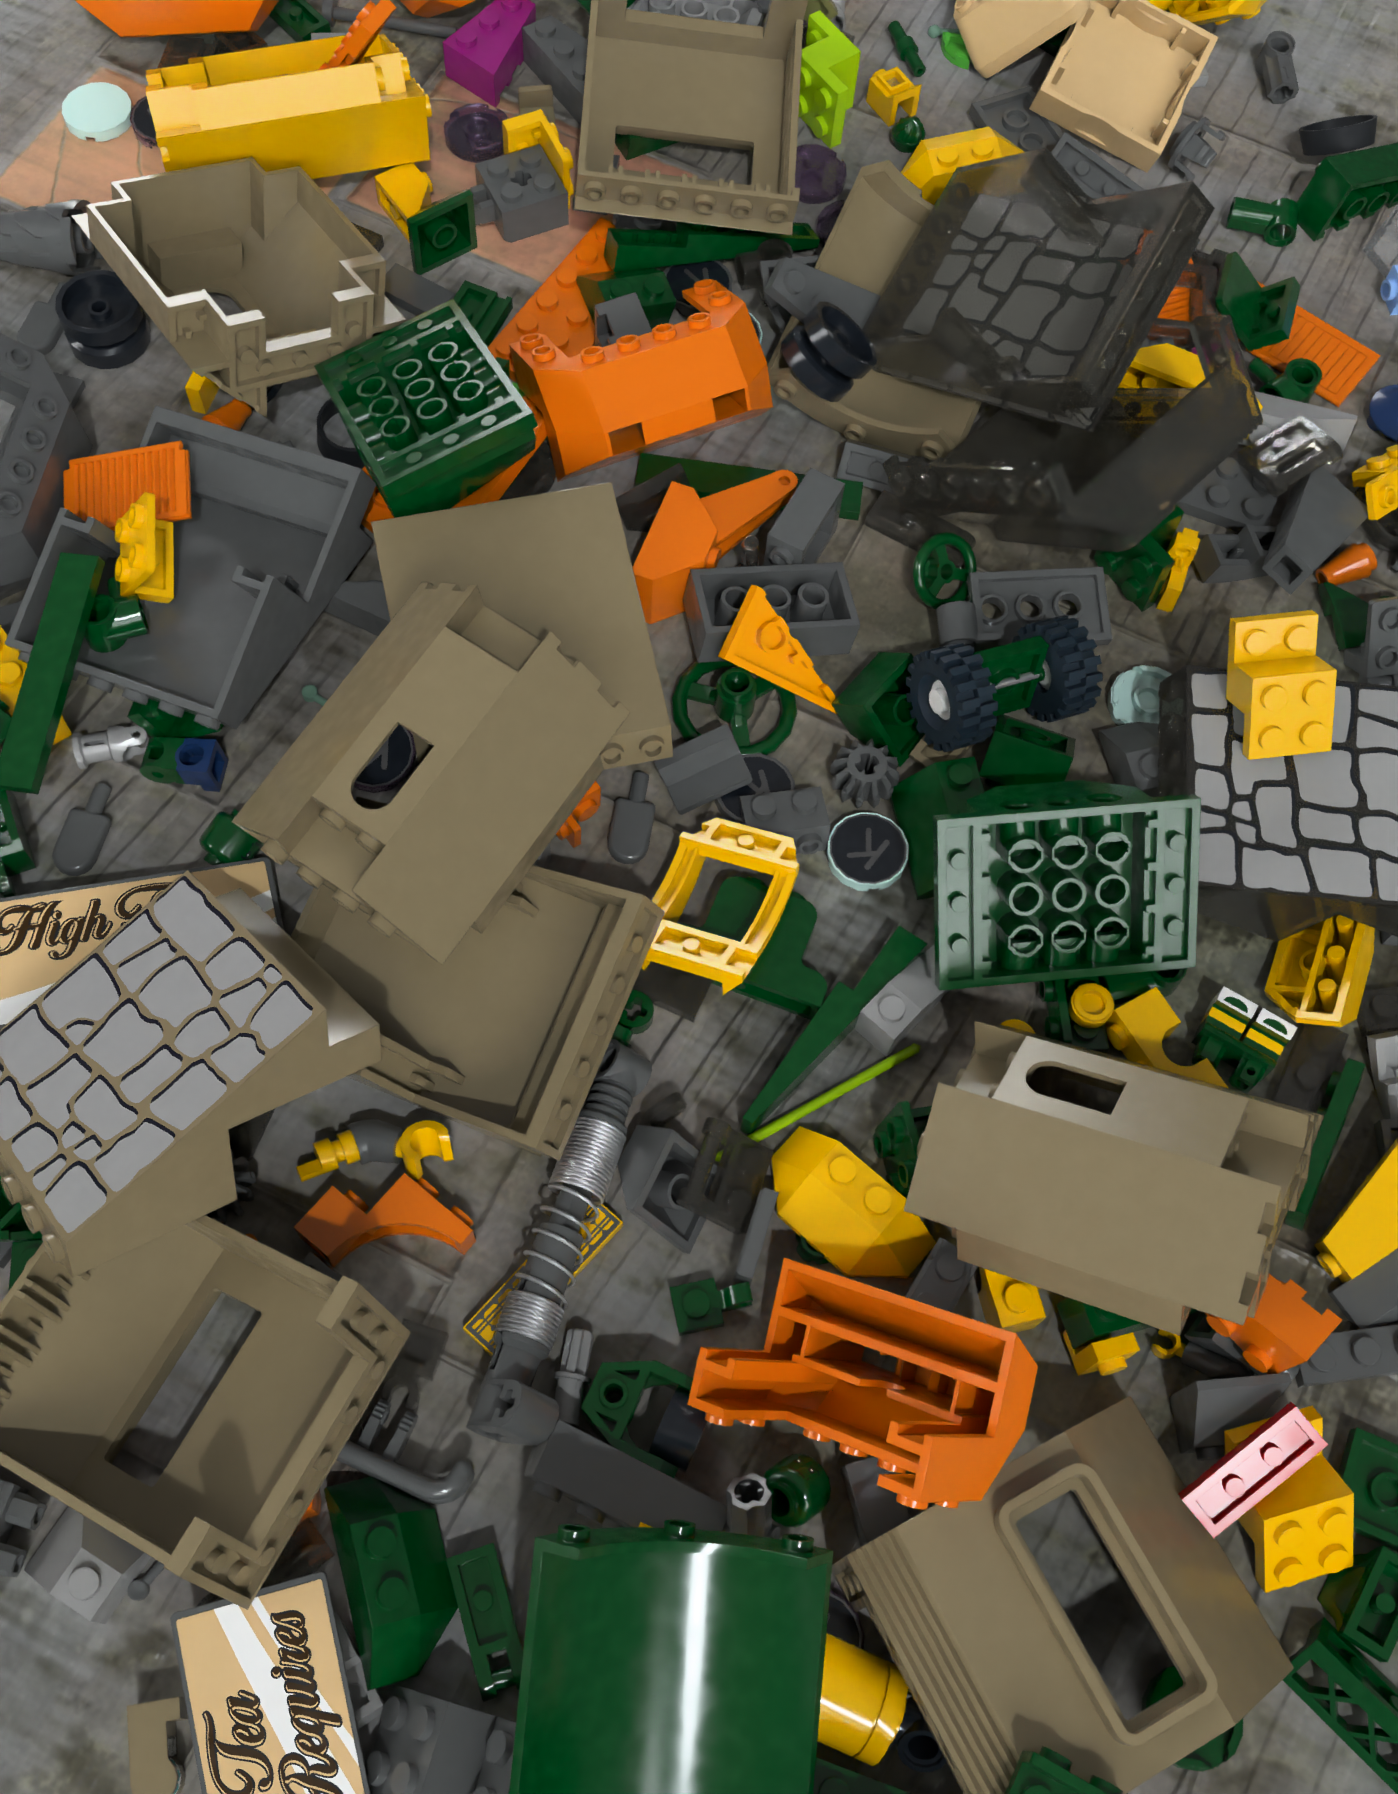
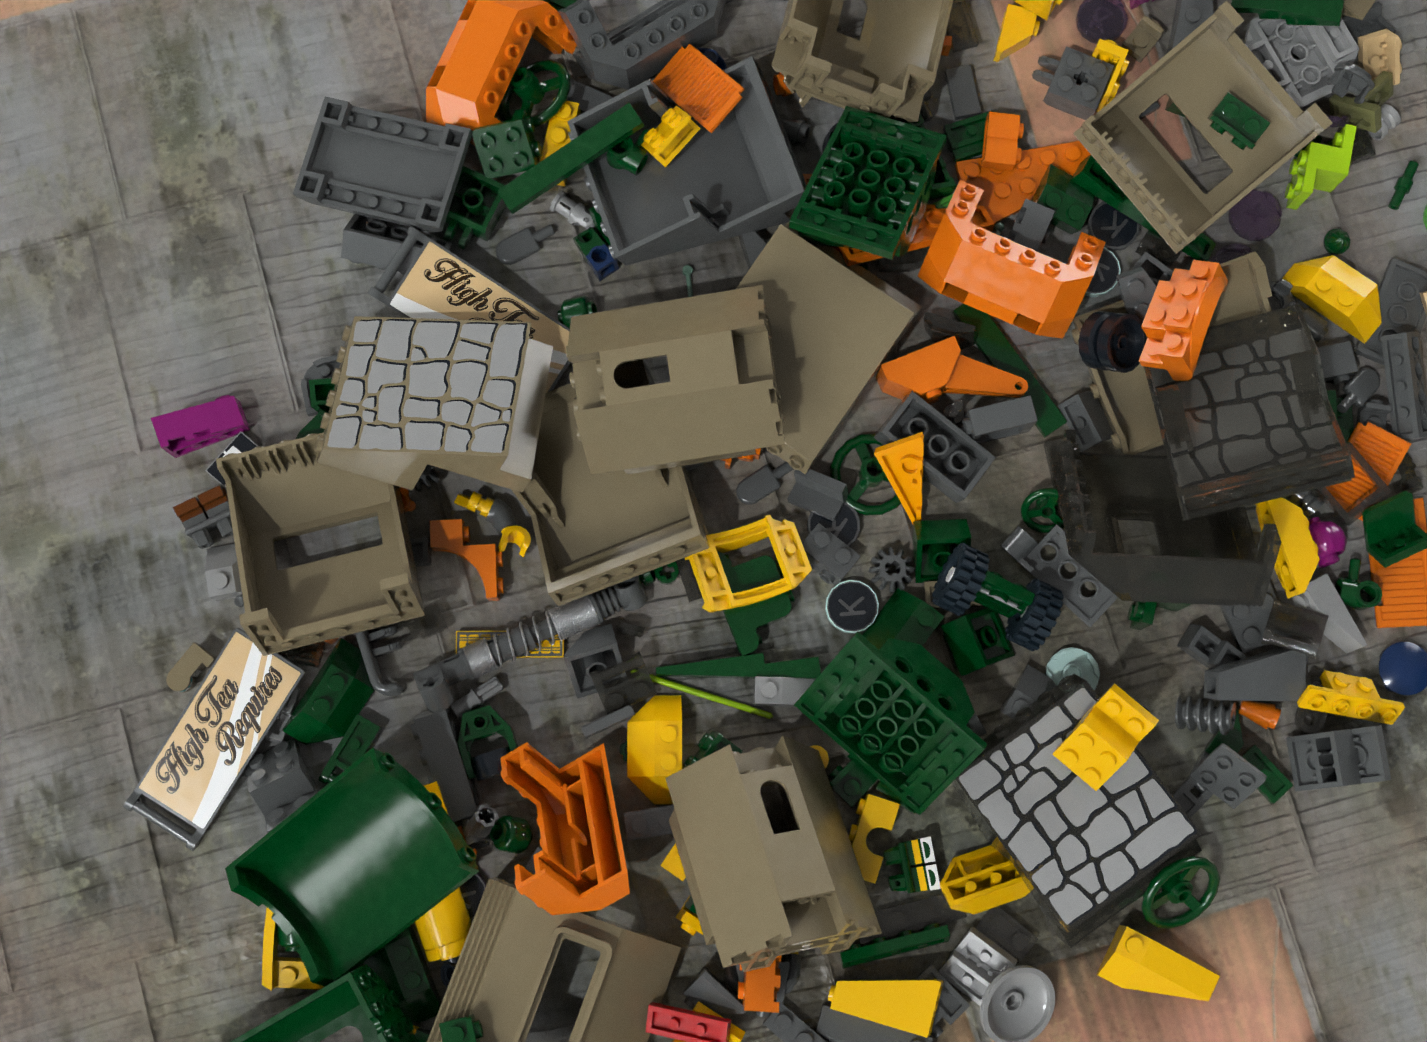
camera: 50 degrees right, 15 degrees up
dark green slope [407,189,477,275] -> none
dark green plate [669,1278,753,1336] -> none
yellow window [866,67,922,127] -> none
yellow tile [1068,983,1114,1029] -> none
yellow hinge [1156,527,1200,612] -> none
none -> orange brick [981,111,1024,171]
none -> orange piece [1139,260,1228,381]
none -> dark grey piece [1175,696,1236,735]
none -> dark green bracket [1208,92,1270,150]

